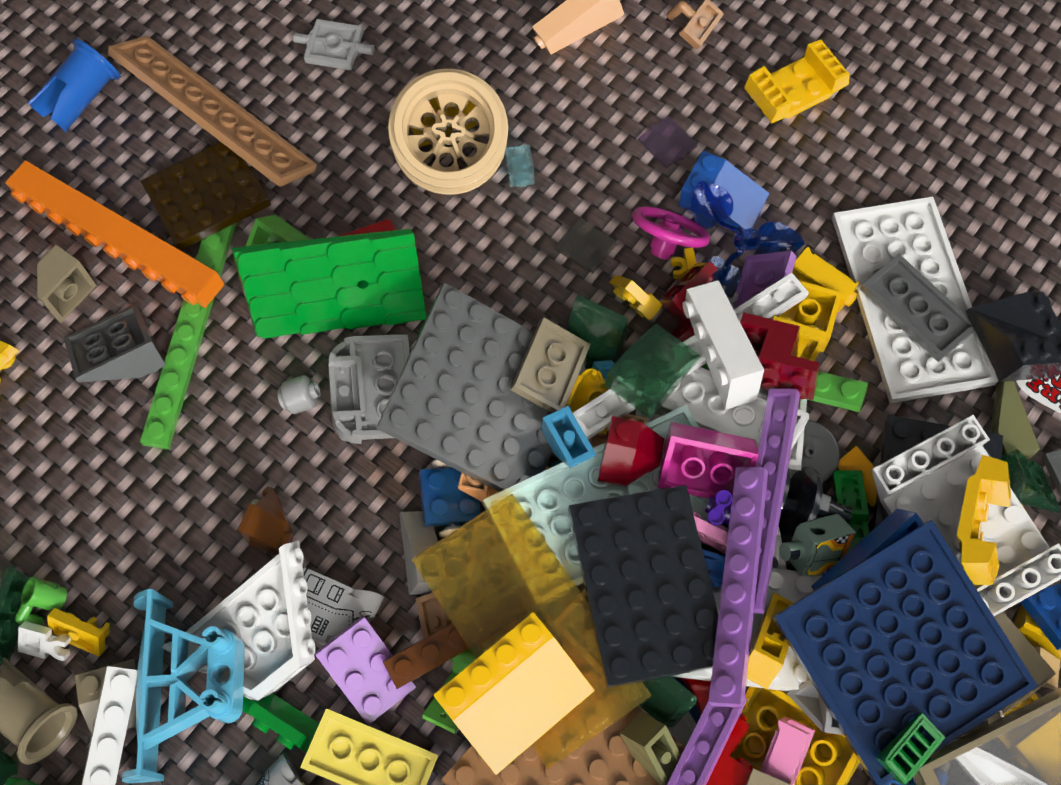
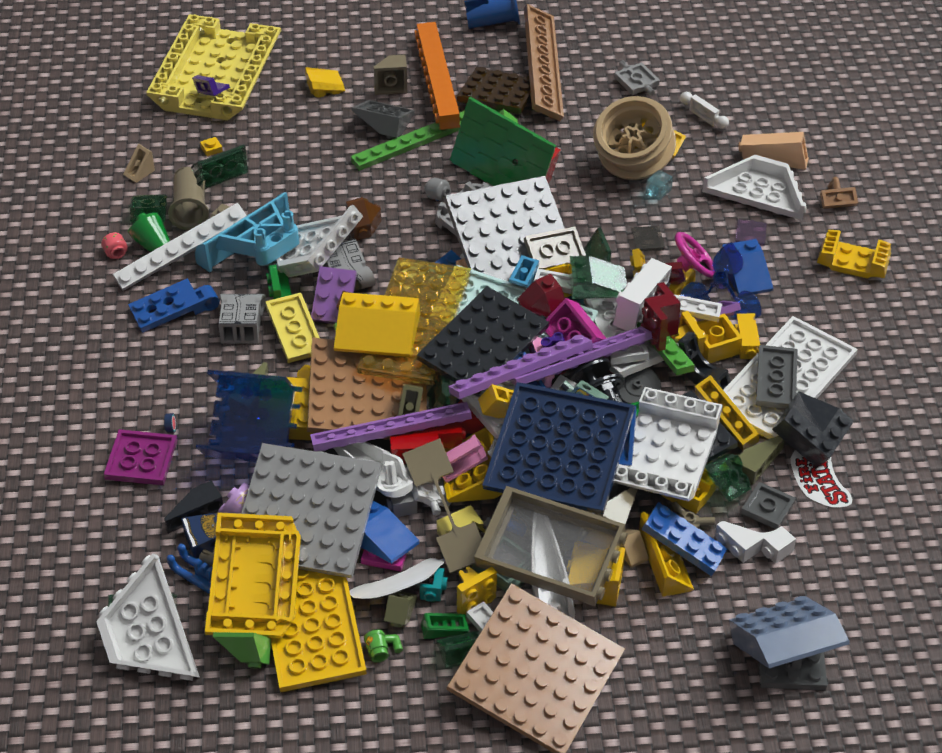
camera: 45 degrees right, 20 degrees down
bright green piece [15,577,67,626] -> none
white plate [18,621,71,661] -> none
yellow plate [47,608,110,657] -> none
green slope [875,712,945,785] -> none
yellow plate [957,455,1011,585] -> none
none -> black arch [678,332,731,390]
none -> white plate [680,92,729,129]
none -> yellow brick [695,375,759,452]
none -> white piece [702,155,806,220]

